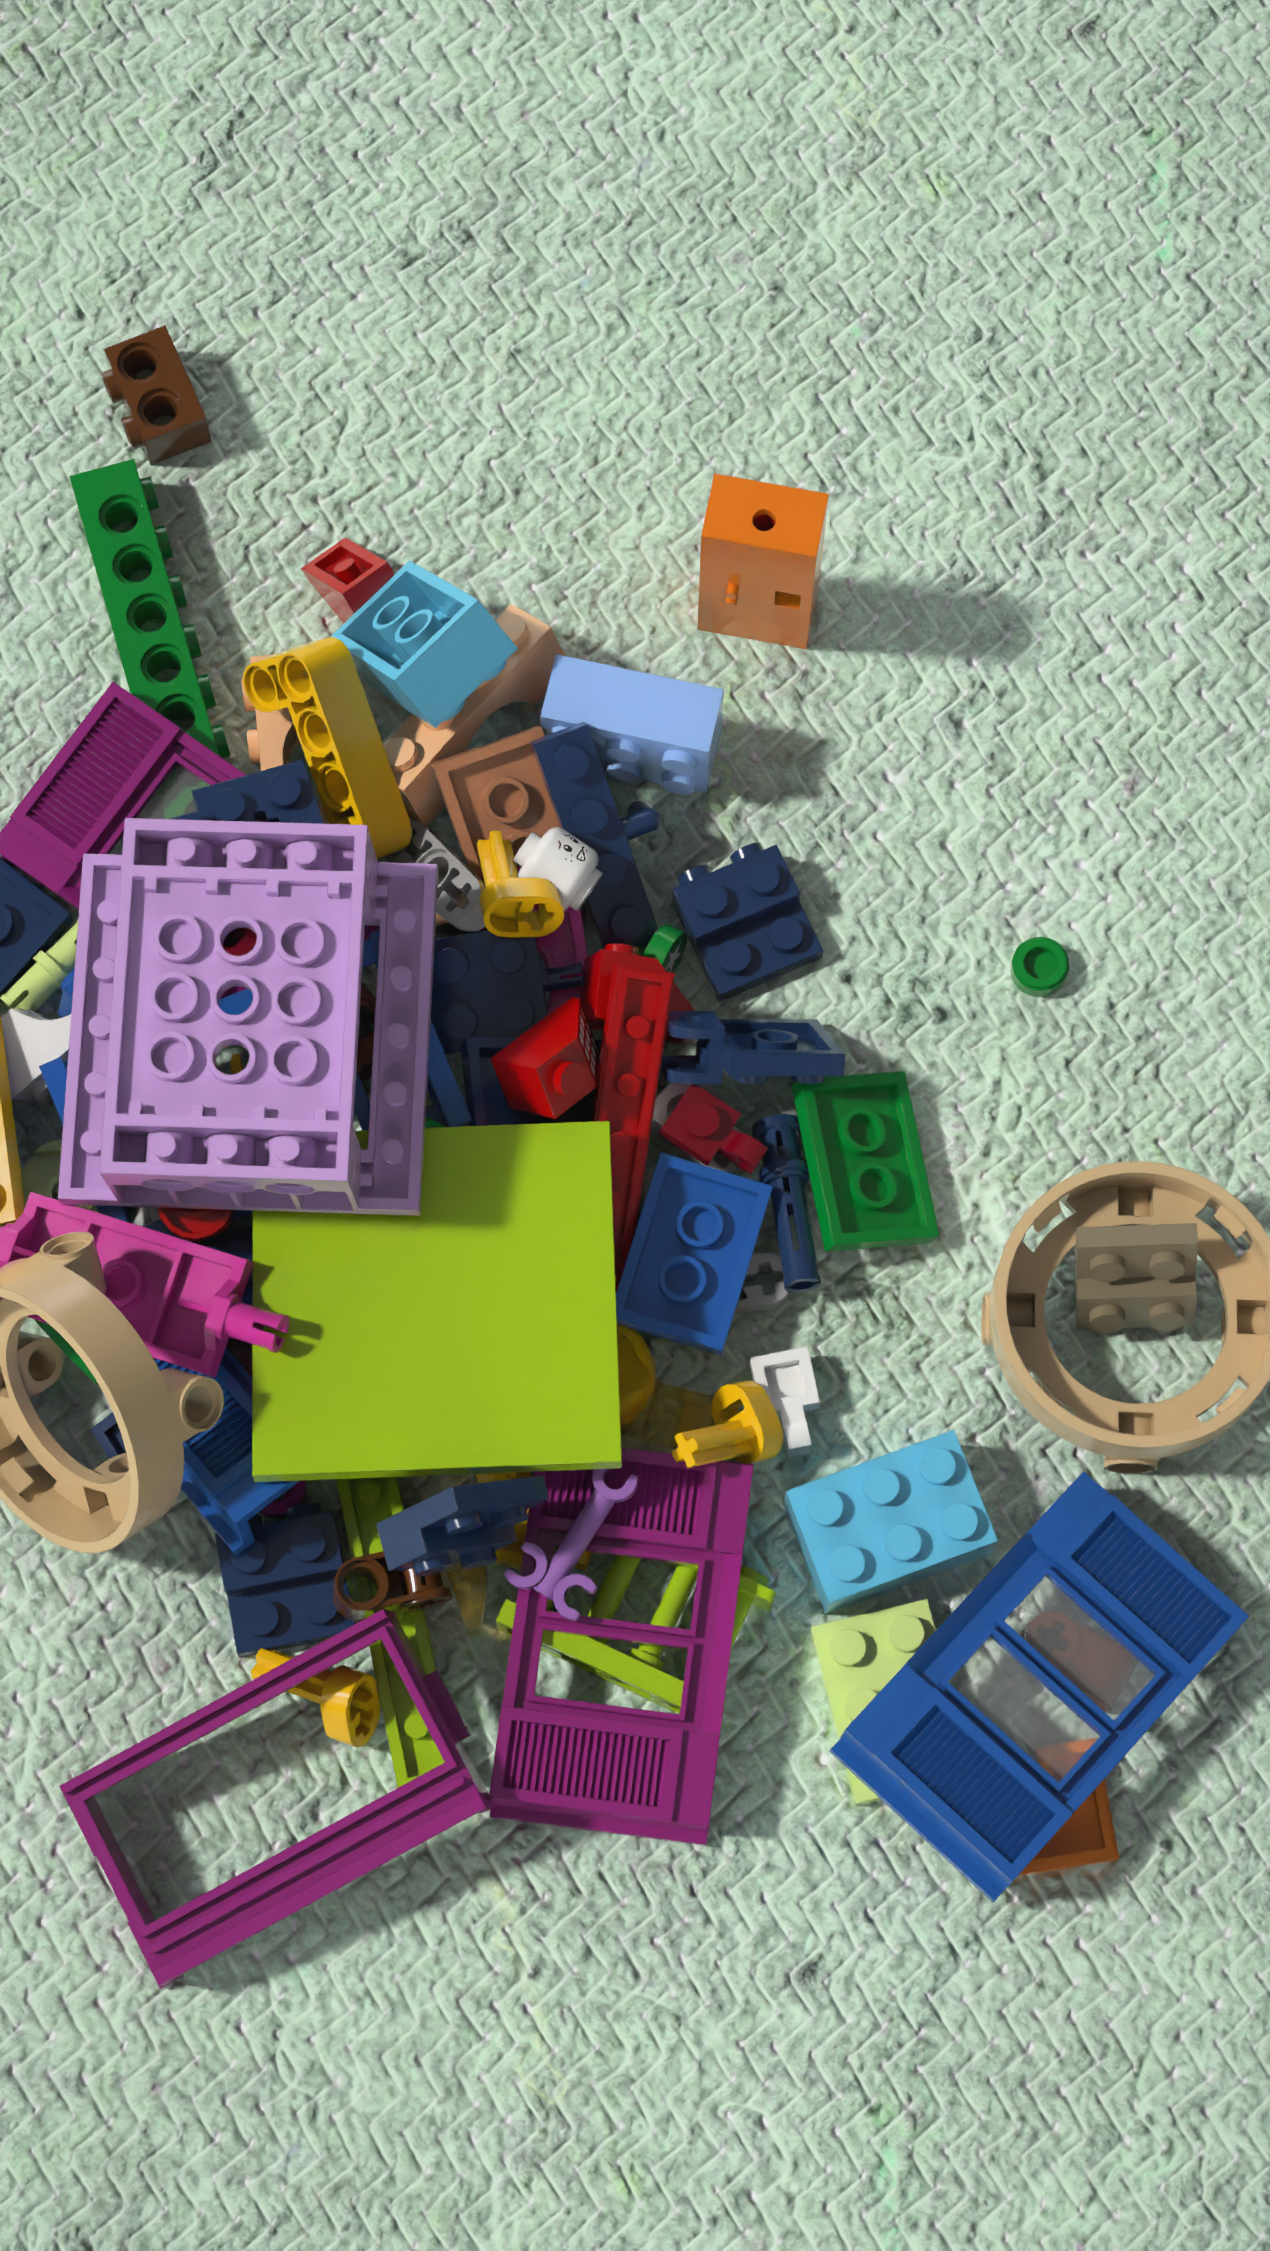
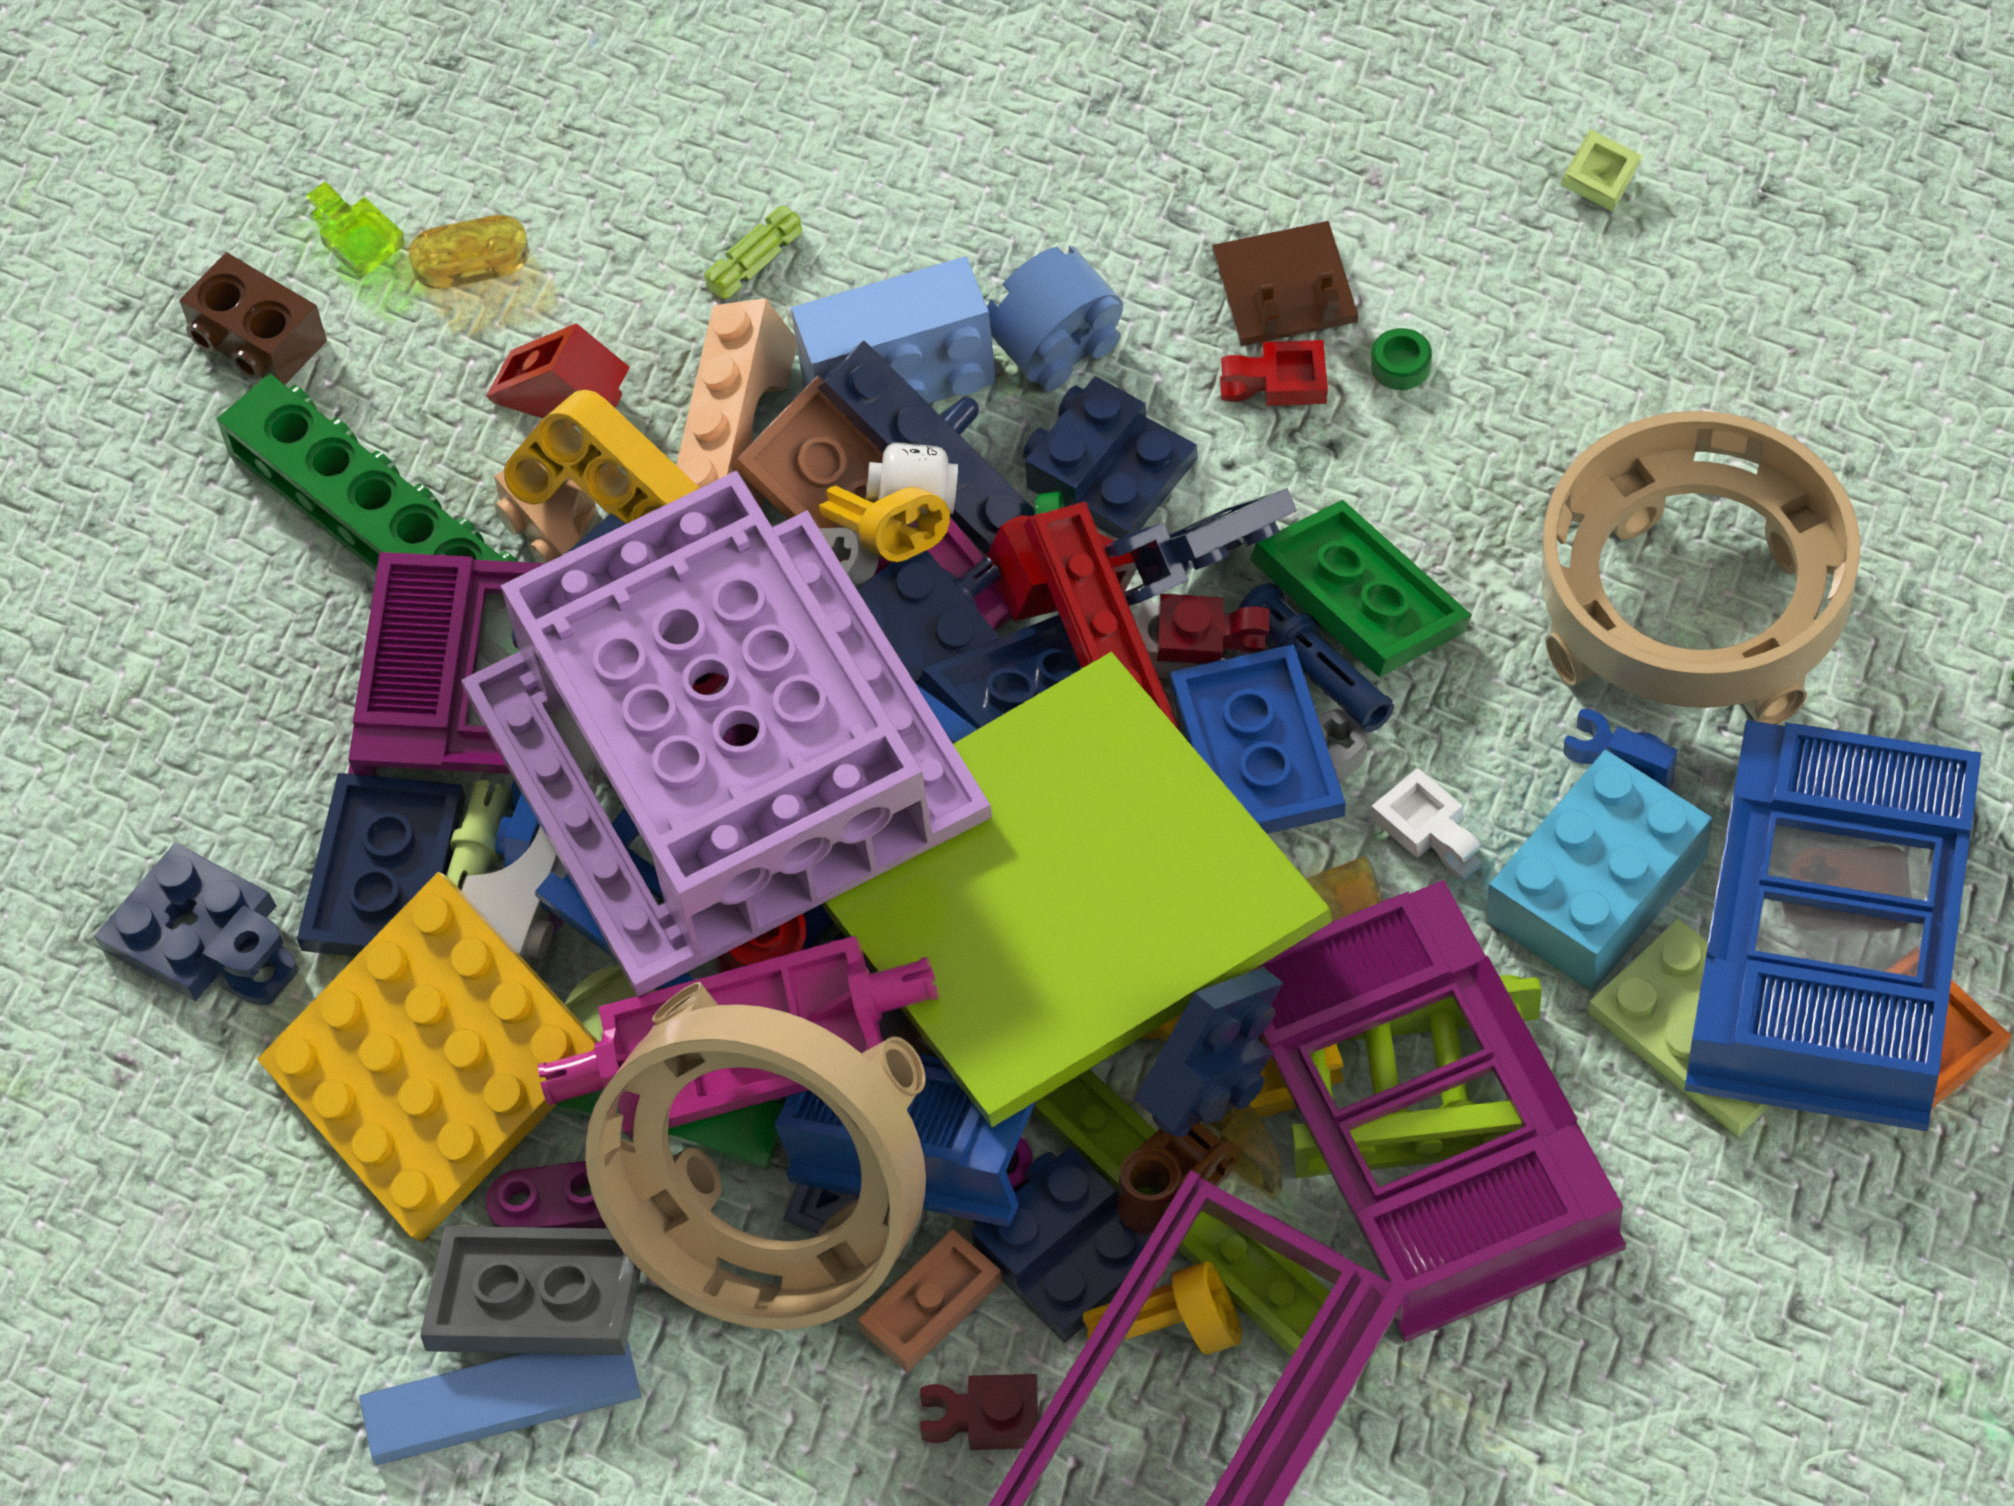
camera: 25 degrees left, 15 degrees down
medium azure brick [330,561,518,728] -> none
red slope [490,997,598,1119] -> none
medium lavender bar [504,1469,639,1622] -> none
yellow piece [672,1380,783,1468] -> none
orange brick [697,473,829,649] -> none
dark tan plate [1074,1223,1198,1335] -> none
none -> clear neon green plate [306,182,405,279]
none -> clear yellow plate [409,215,530,289]
none -> lime axle [704,205,803,300]
none -> nougat plate [857,1229,1003,1373]
none -> dark red plate [920,1374,1038,1450]
none -> medium blue brick [987,246,1123,392]
none -> reddish brown plate [1212,221,1358,347]
none -> red plate [1219,340,1328,406]
none -> blue plate [1563,709,1678,790]

